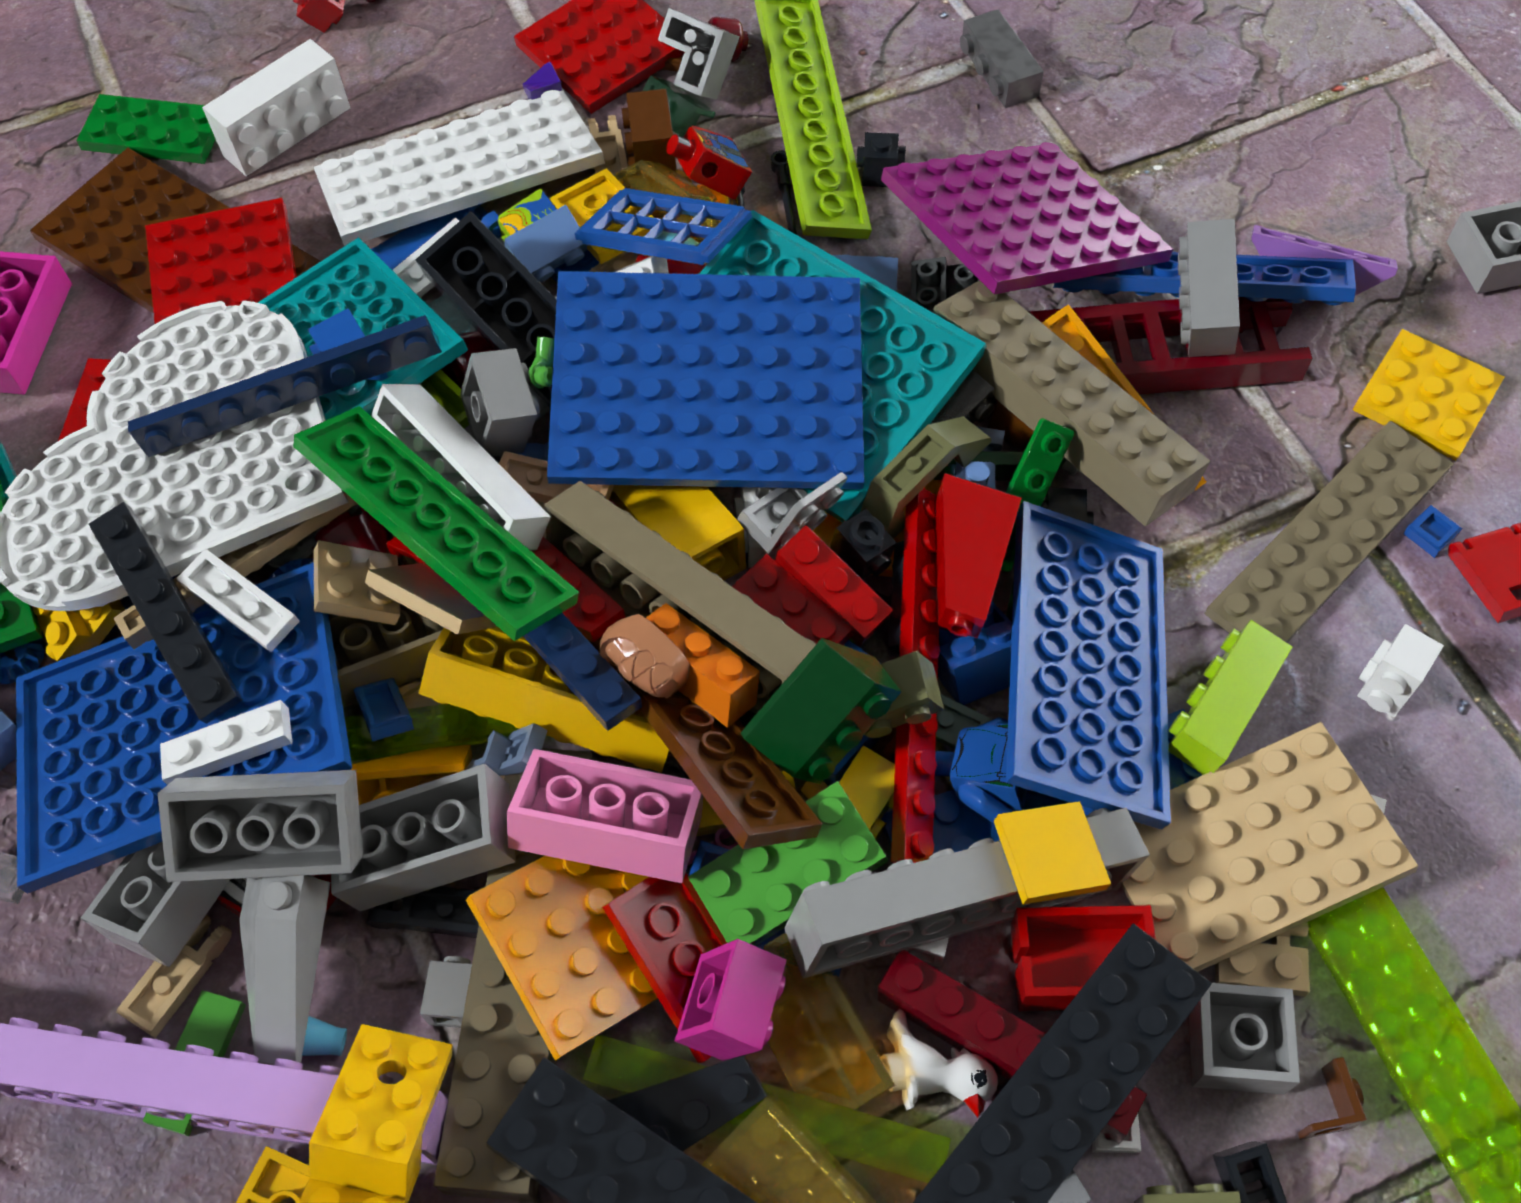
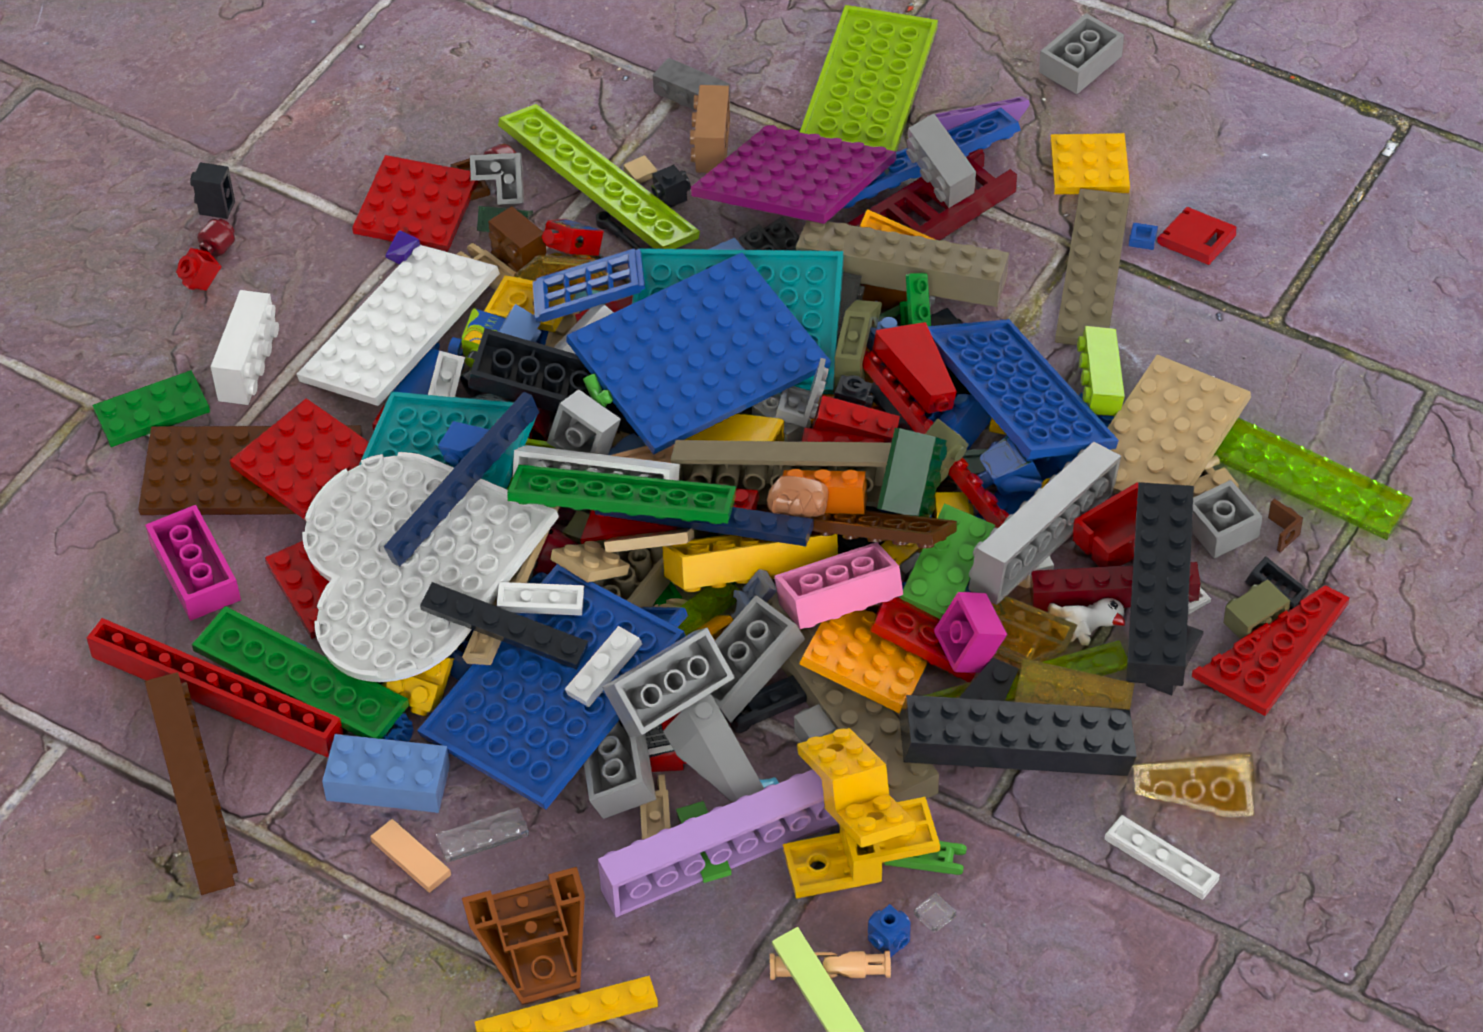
camera: 35 degrees left, 10 degrees down
yellow tile [994,801,1111,905] -> none
white brick [1357,624,1444,717] -> none
none -> tan tile [623,155,657,184]
none -> medium nougat brick [690,85,730,173]
none -> lime plate [800,5,938,152]

